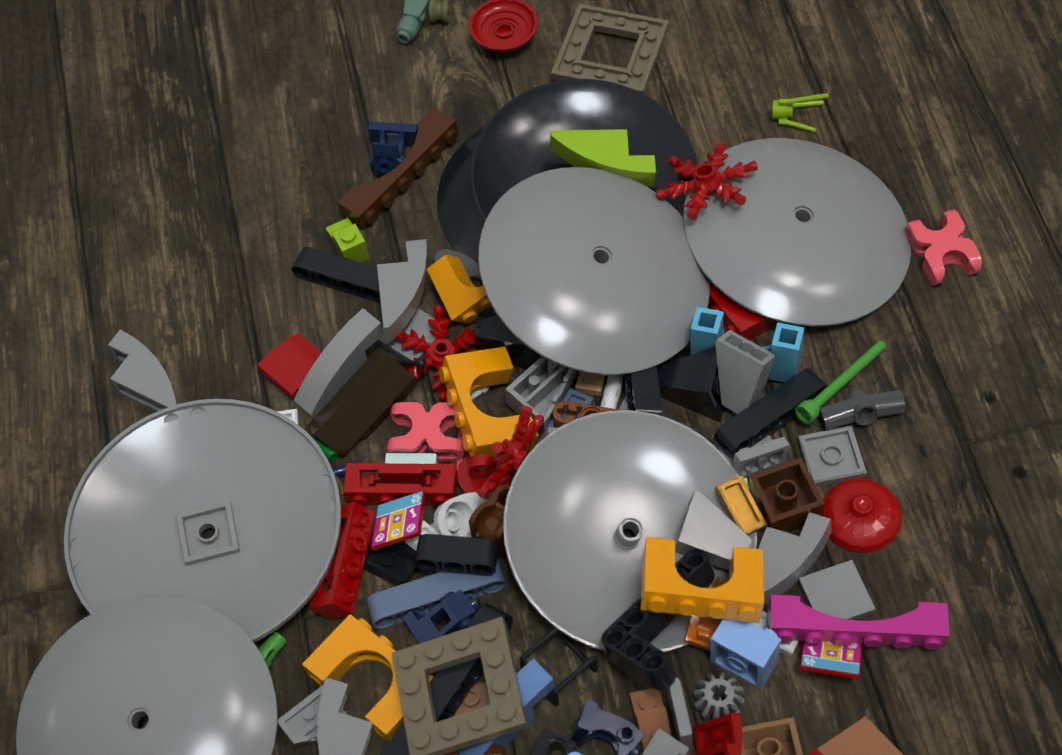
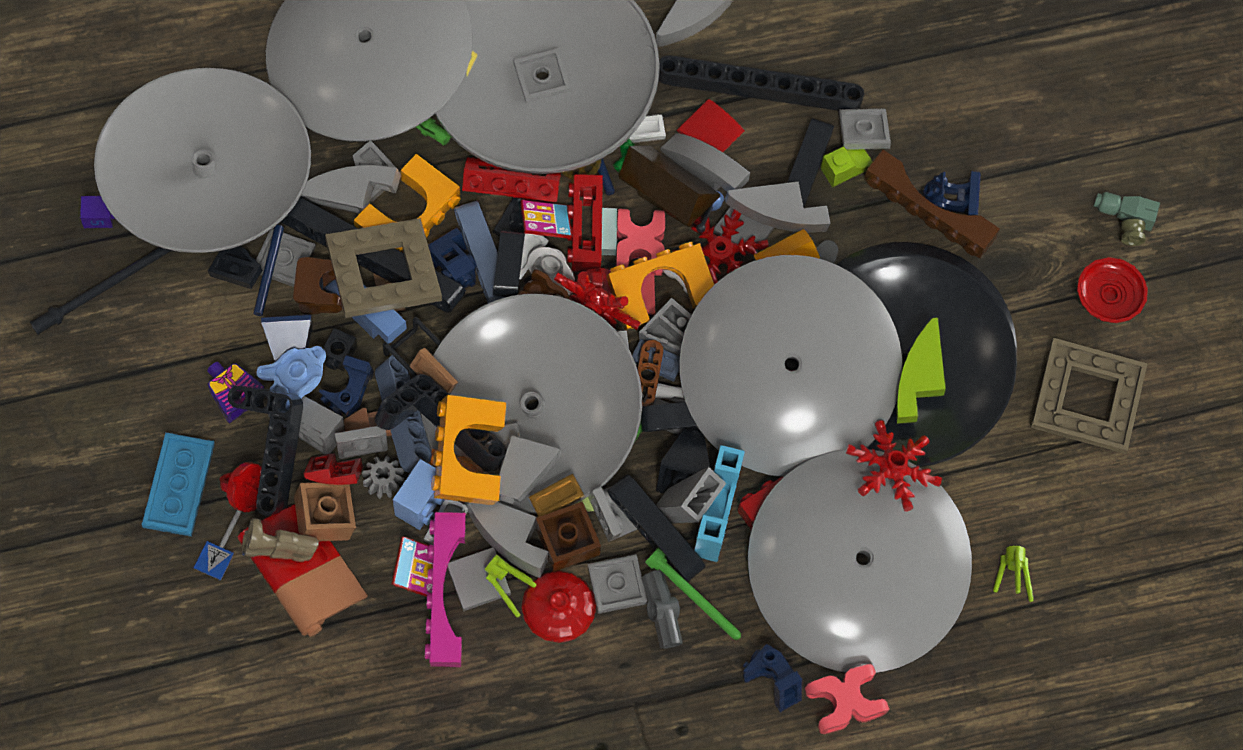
camera: 75 degrees right, 10 degrees up
none -> sand blue beam [375,355,432,473]
none -> medium nougat plate [410,348,458,394]
none -> lime plant [484,555,536,617]
none -> black beam [659,56,864,111]
none -> dark blue tile [743,644,802,712]
none -> light grey tile [839,109,891,149]

